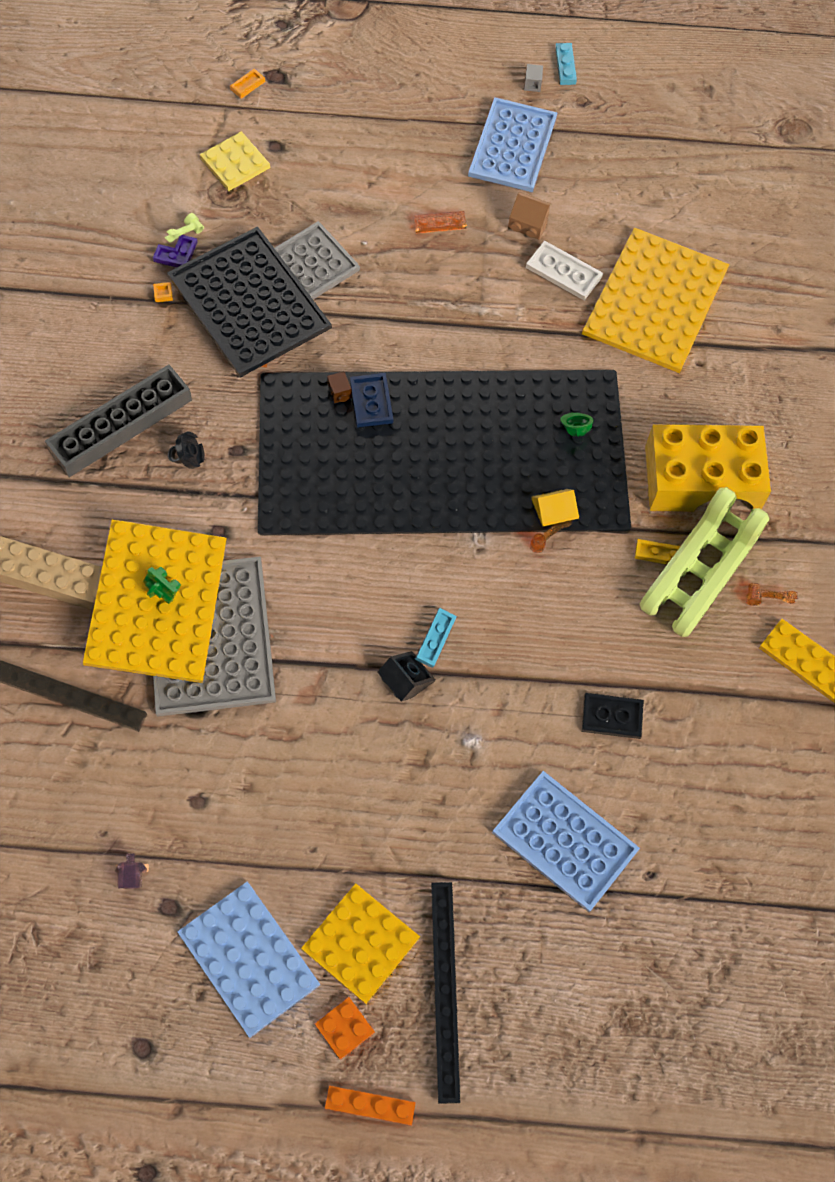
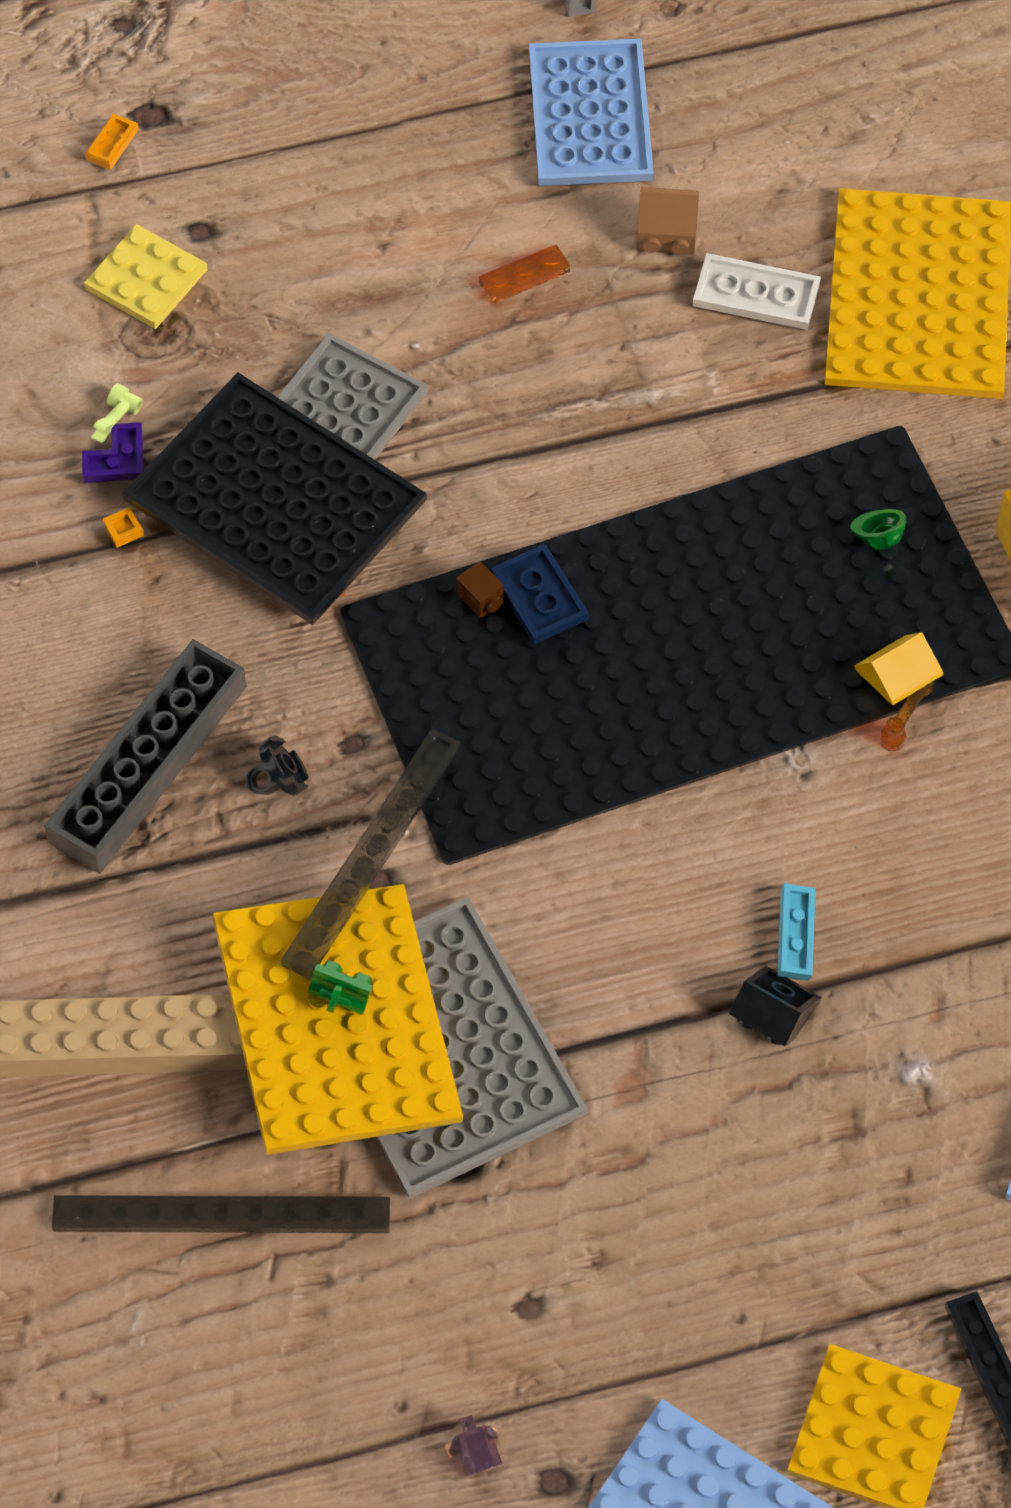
camera: 15 degrees left, 5 degrees down
none -> clear smoke plate [281,729,460,980]

